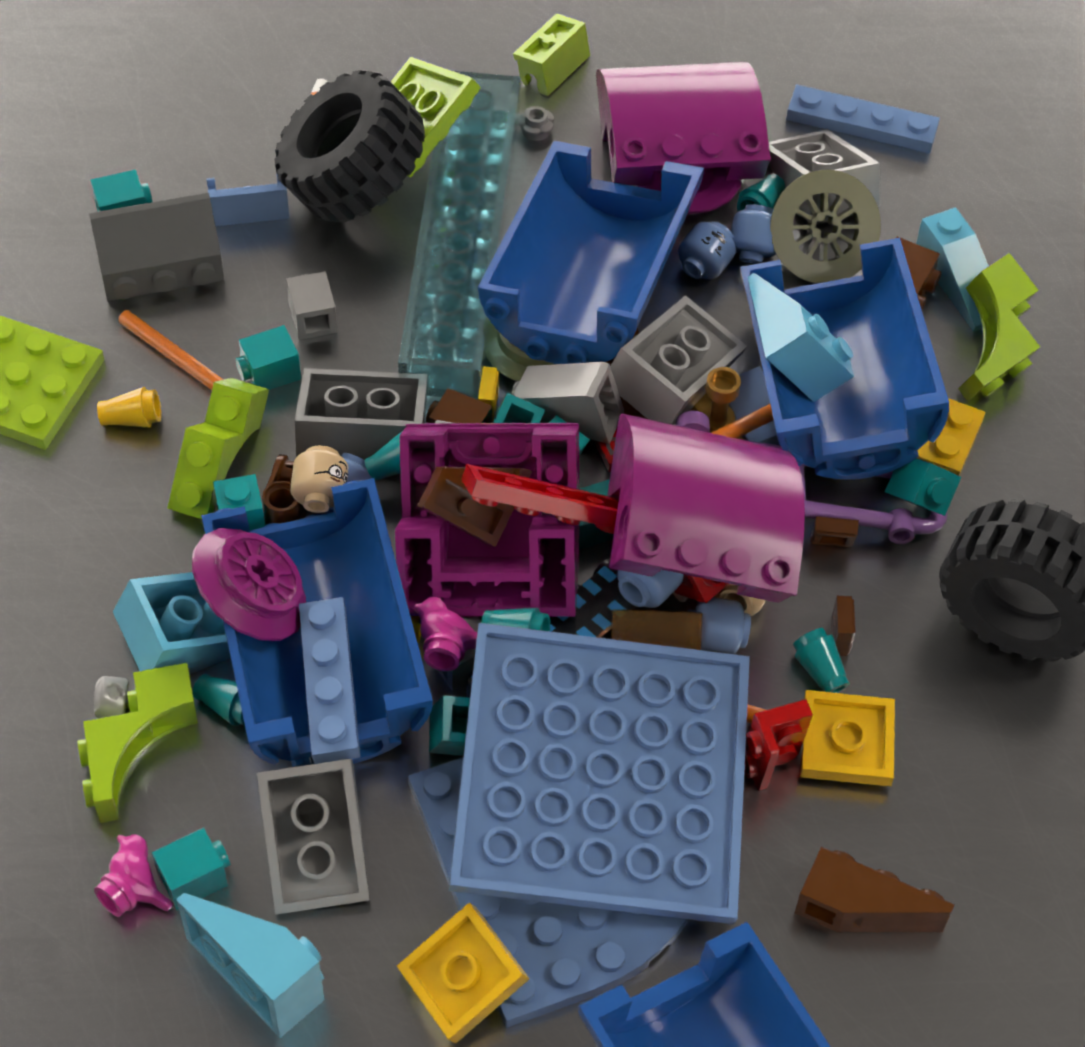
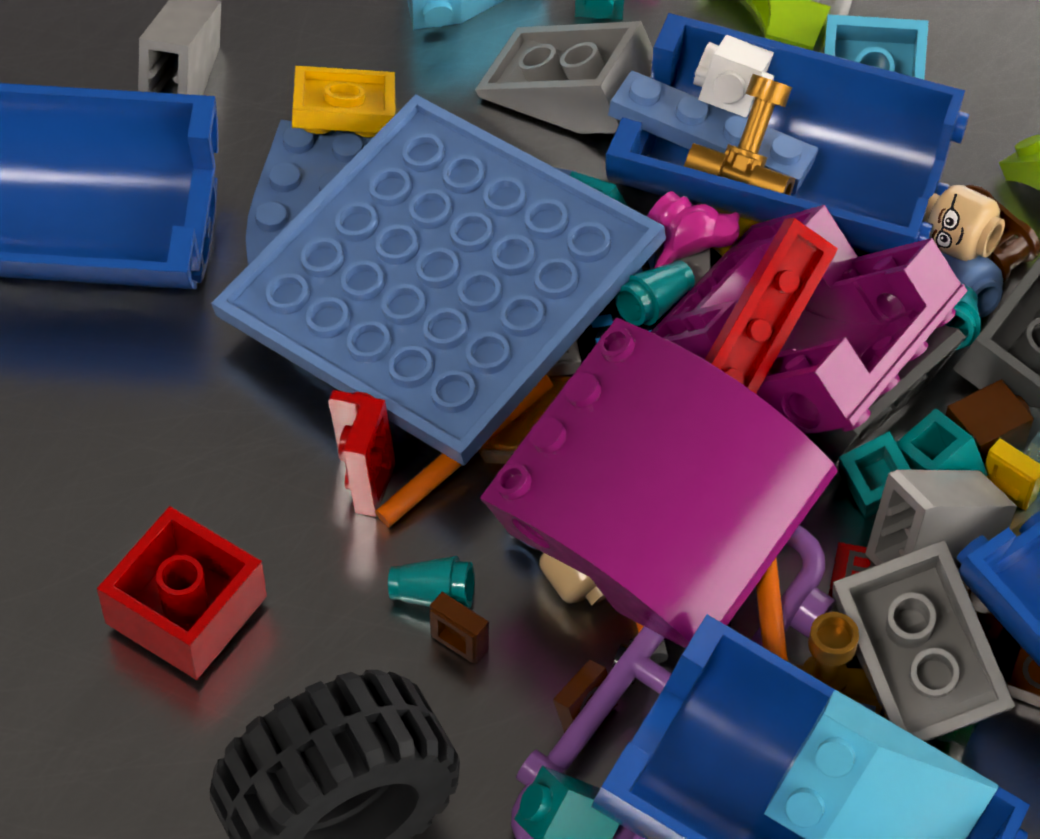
camera: 125 degrees right, 0 degrees up
magenta piece [192,528,306,641] -> none
teal brick [213,474,265,530] -> none
reddish brown wing [417,467,532,547] -> none
reddish brown slope [794,846,955,932] -> none
yellow plate [800,690,895,787] -> none
none -> red brick [97,506,267,680]
none -> pearl gold bar [684,74,796,196]
none -> white brick [693,35,775,118]

